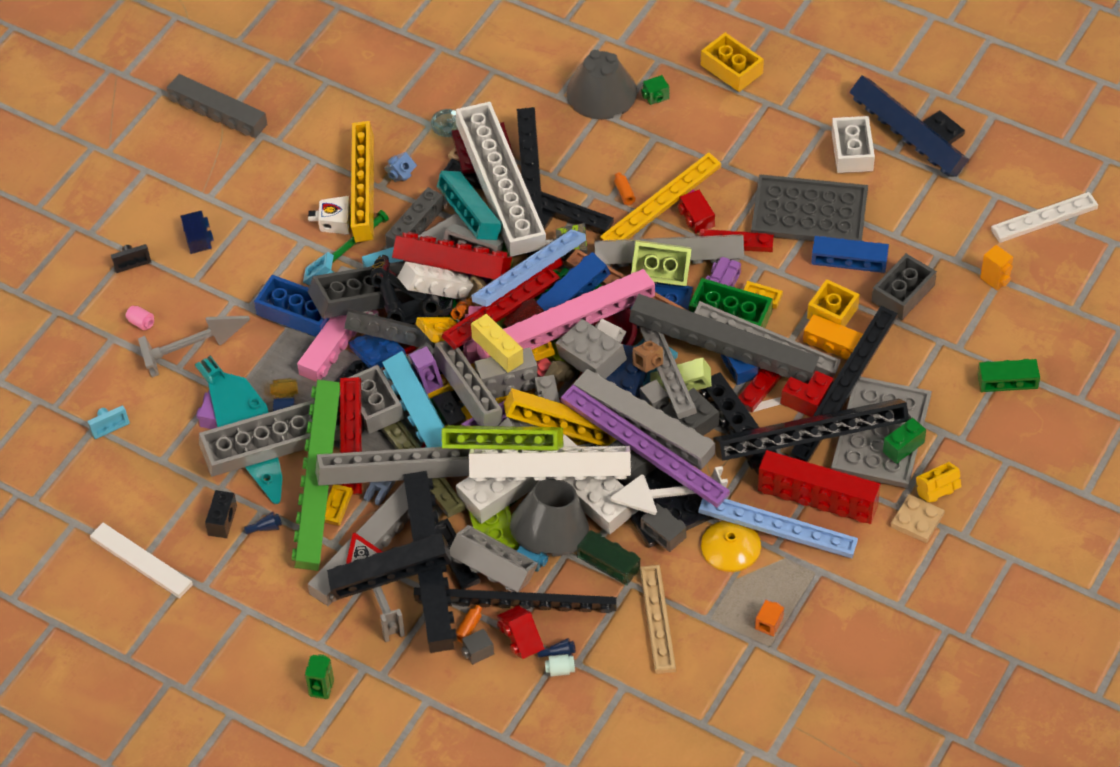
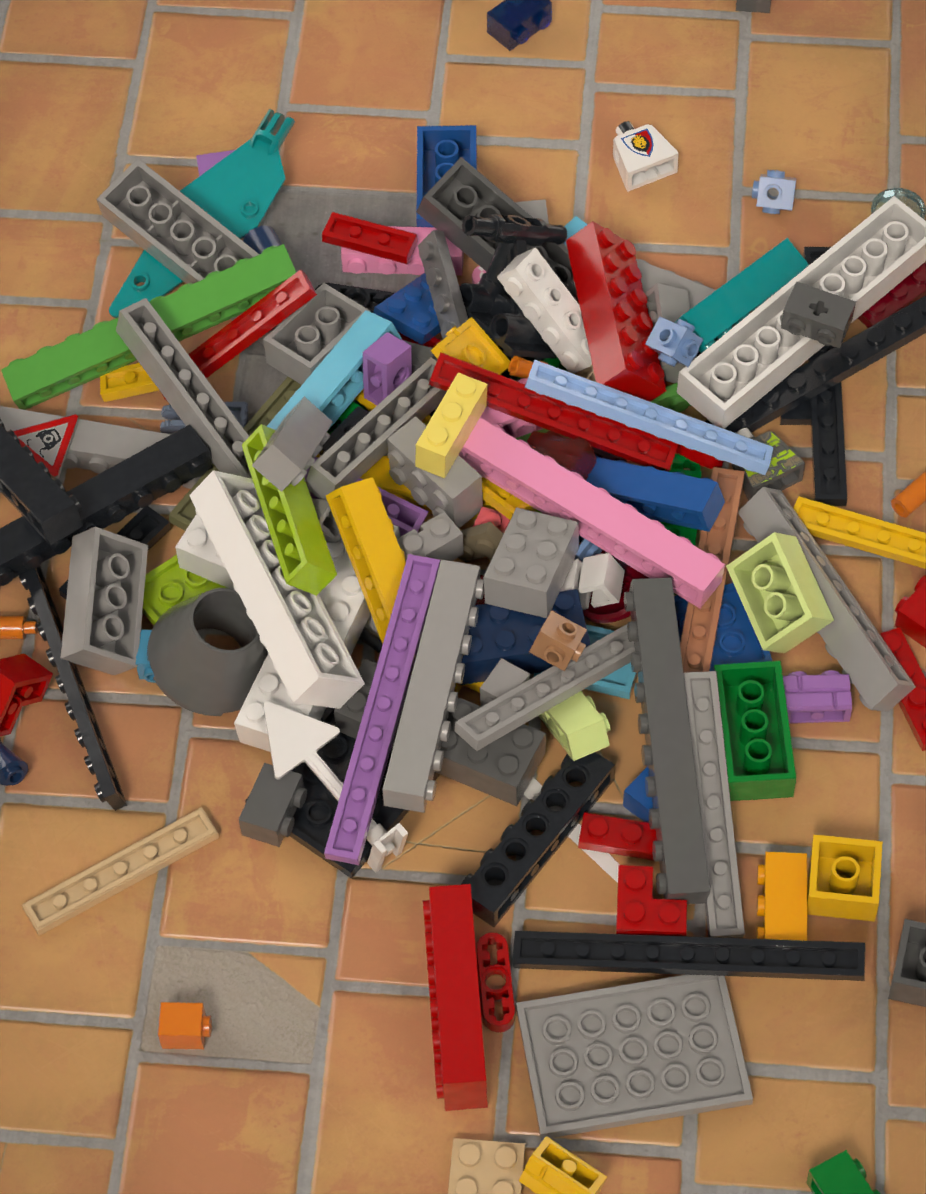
camera: 65 degrees right, 5 degrees up
medium azure tile [87,405,130,439] -> none
bright pink brick [126,306,154,330] -> none
light grey piece [138,316,250,377] -> none
black brick [205,490,237,538] -> none
dark blue cone [244,511,282,534] -> none
clear yellow brick [270,378,298,398] -> none
medium azure tile [303,252,335,285] -> none
green bar [332,210,389,263] -> none
yellow brick [351,121,374,242] -> none
dark grey brick [385,187,444,249] -> none
clear green brick [577,530,640,586] -> none
light blue plate [698,498,858,559] -> none
yellow dish [701,520,761,572] -> none
black brick [713,398,909,461] -> none
yellow plate [744,281,783,309] -> none
green brick [883,417,926,464] -> none
none -> light grey brick [252,396,333,492]
none -> red plate [321,212,418,264]
none -> medium blue brick [645,317,703,368]
none -> dark grey brick [781,281,856,348]

